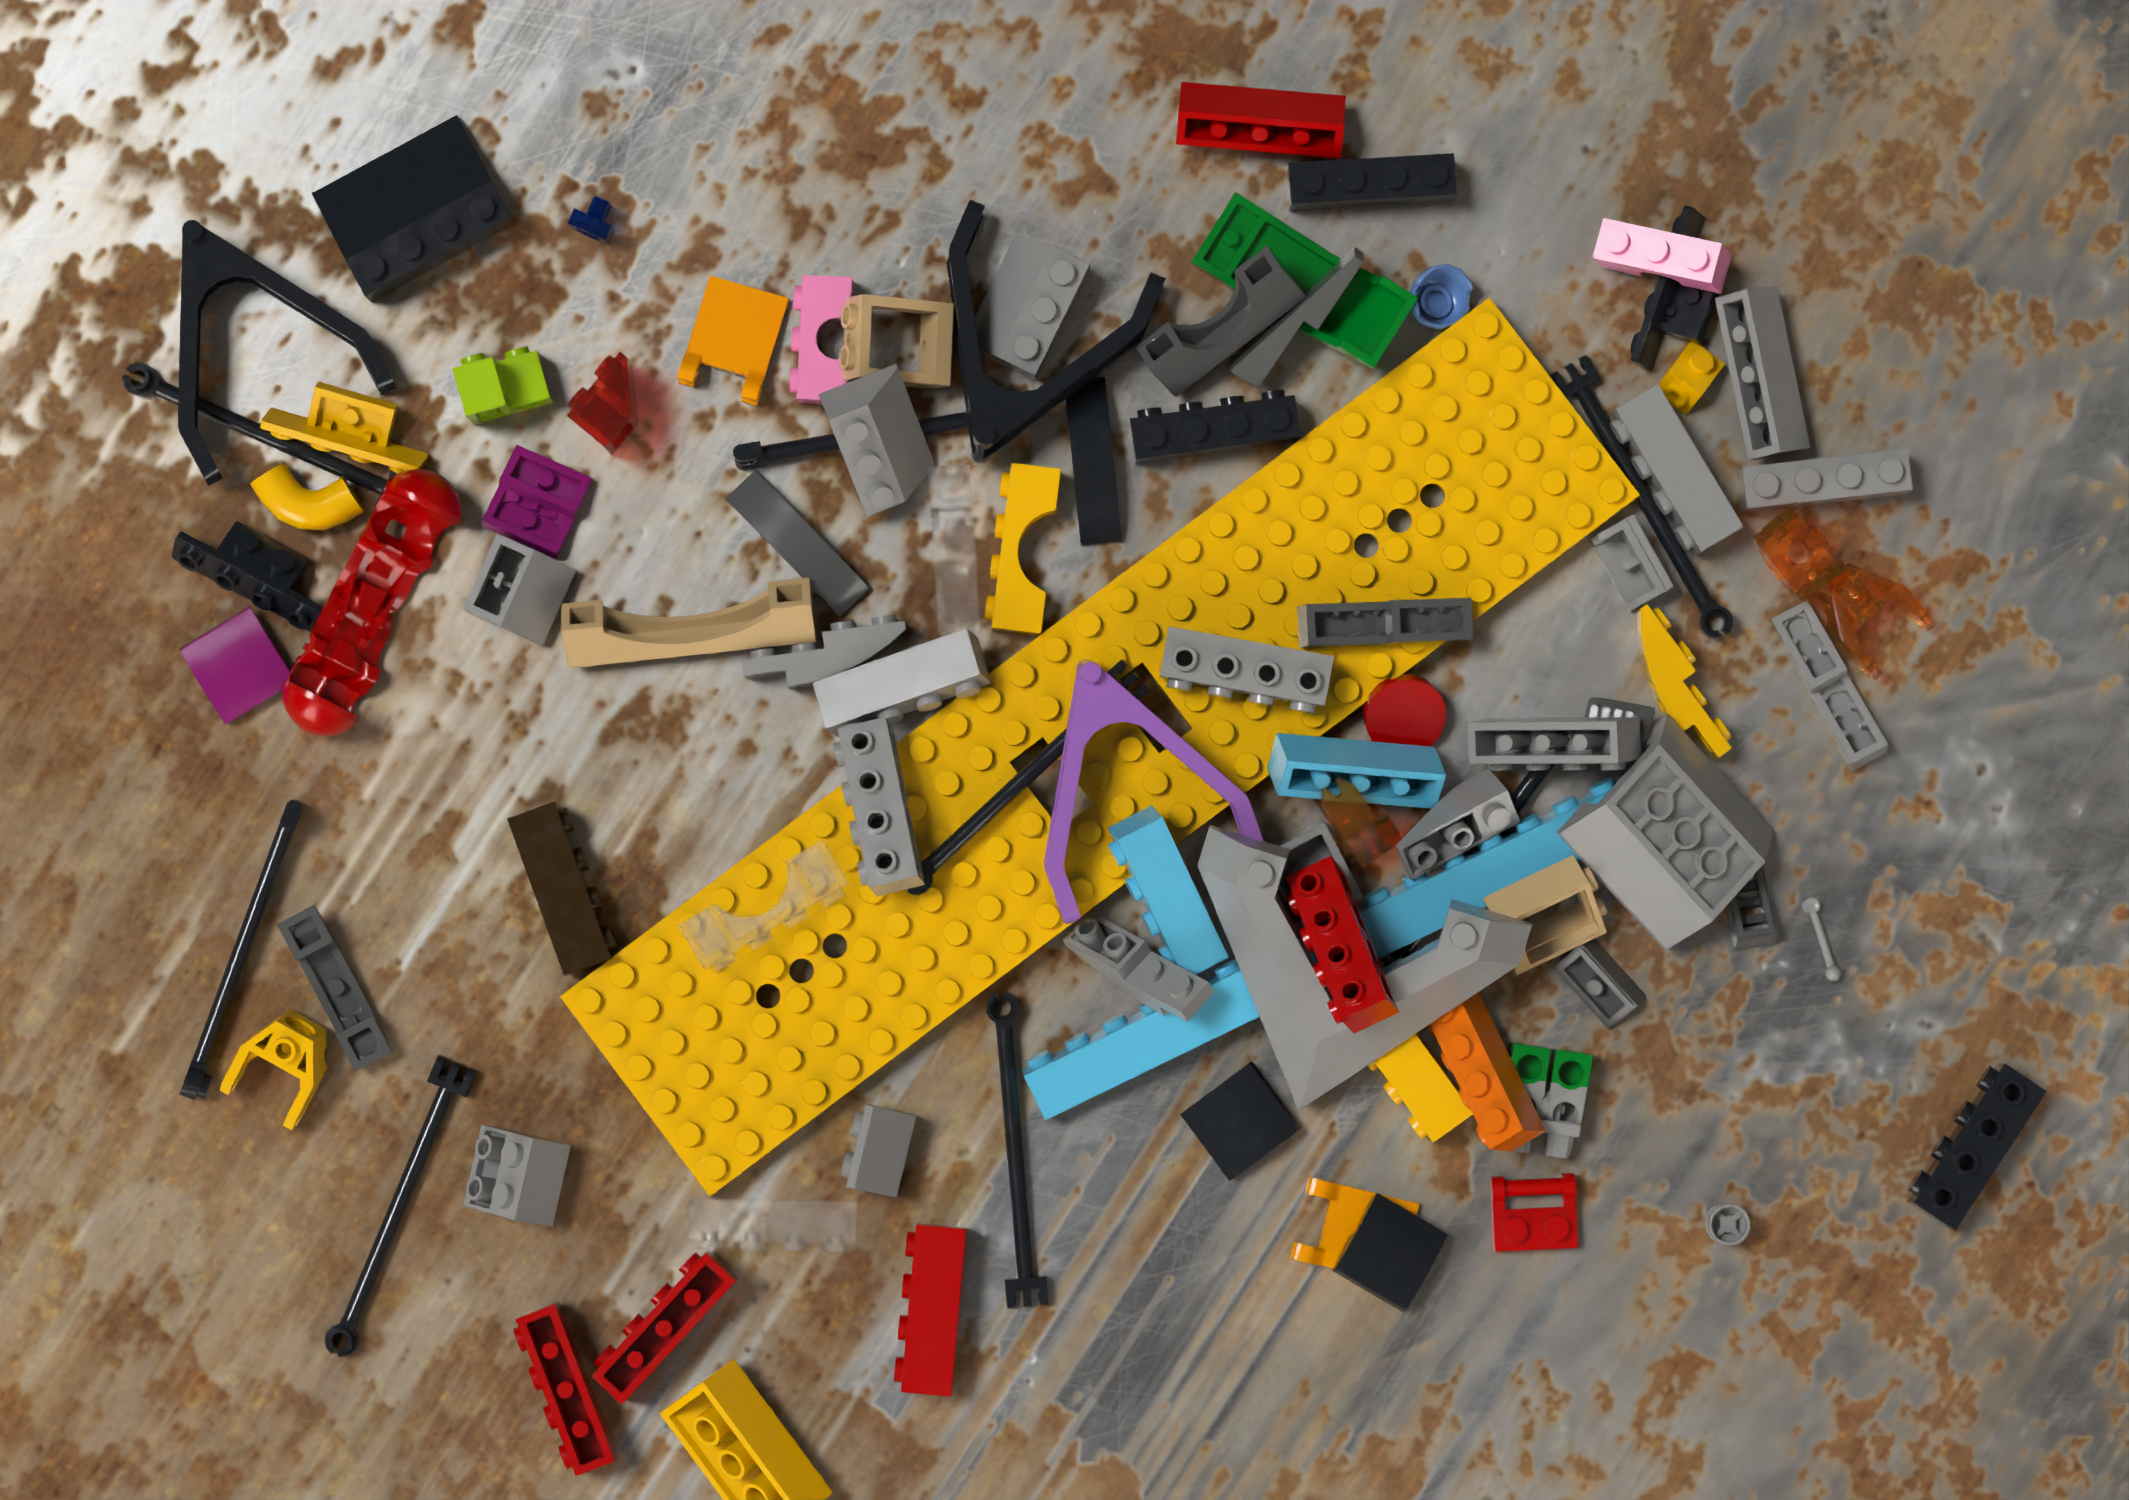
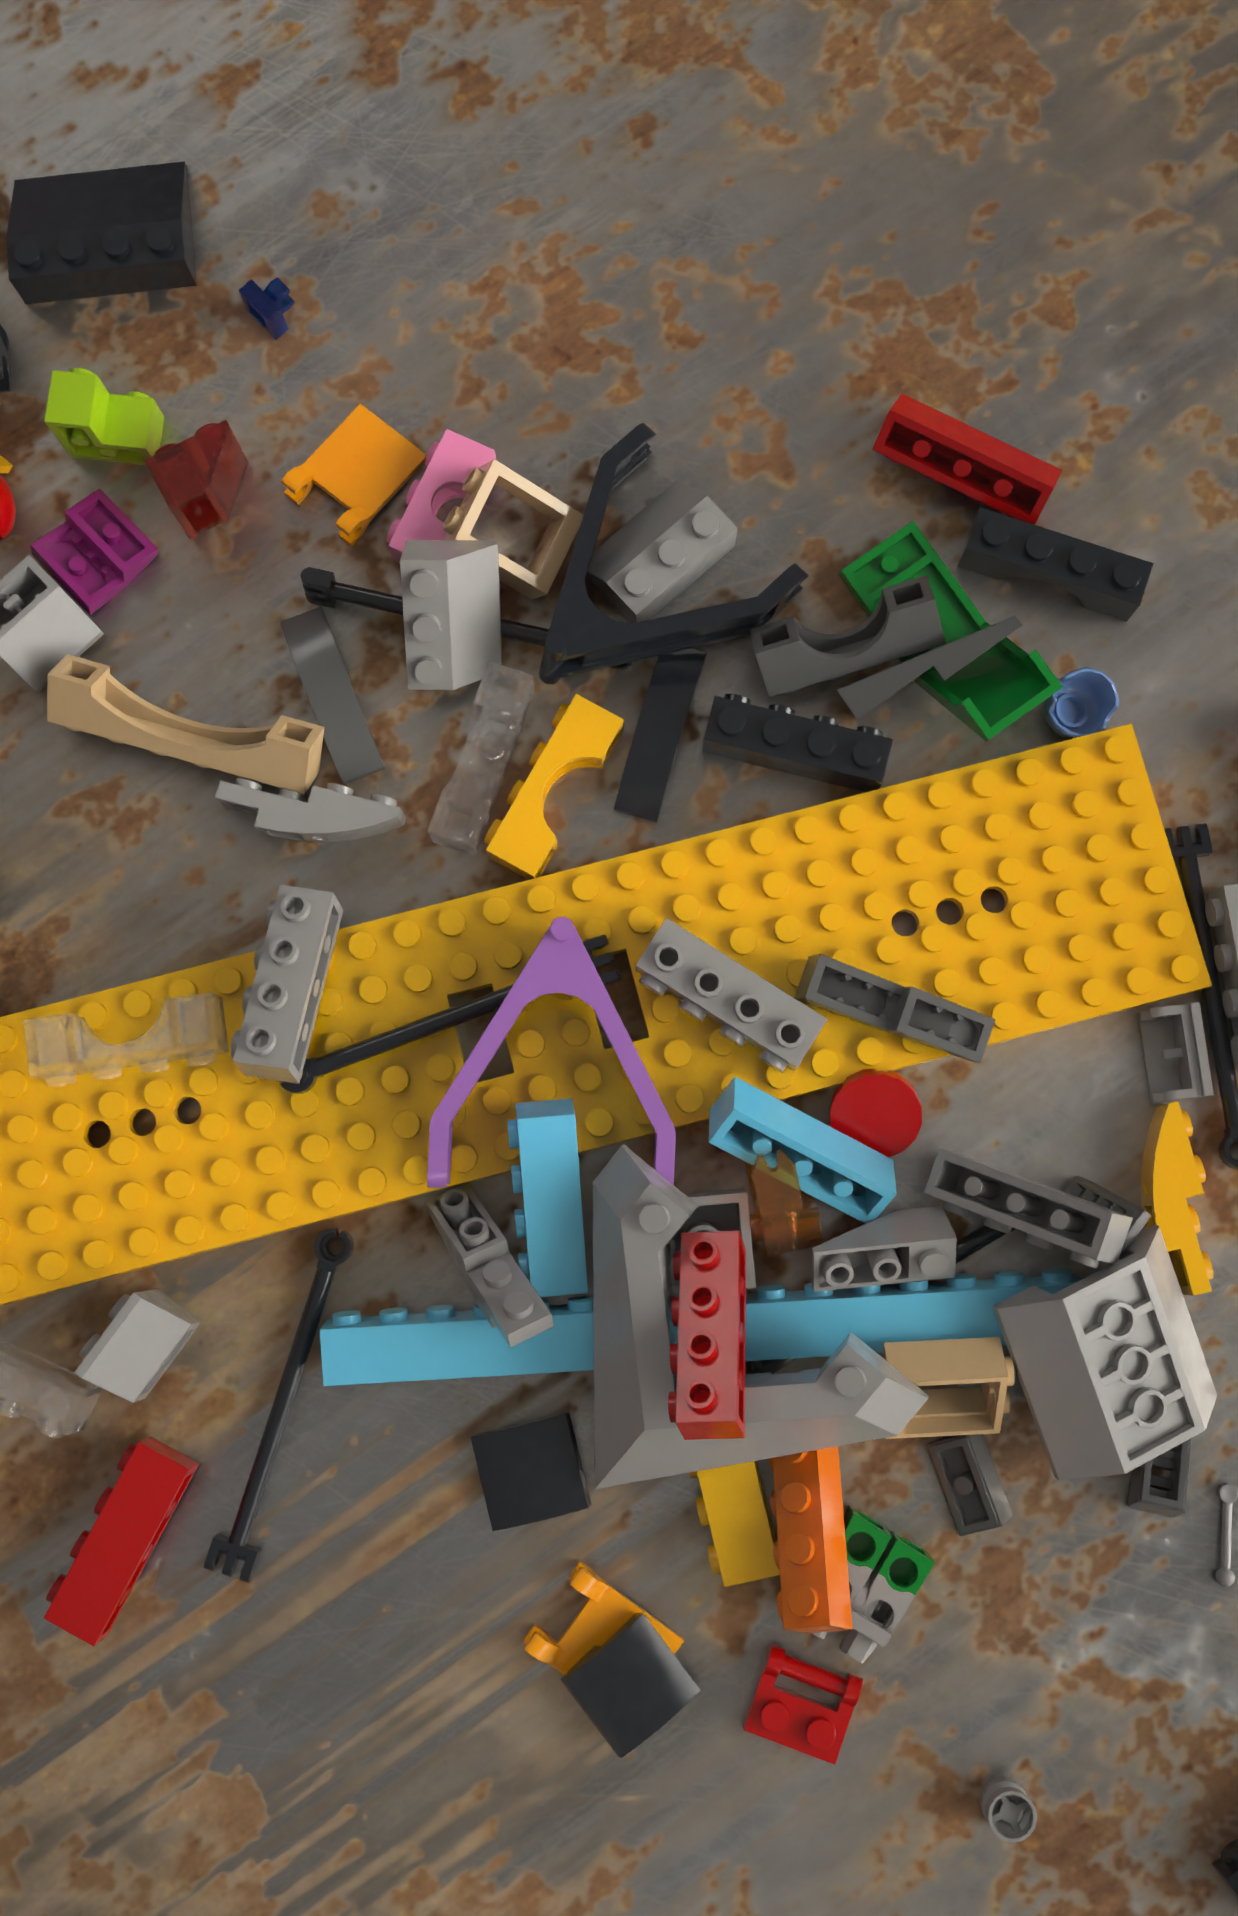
camera: 25 degrees right, 5 degrees down
brick [813,628,991,737] -> none

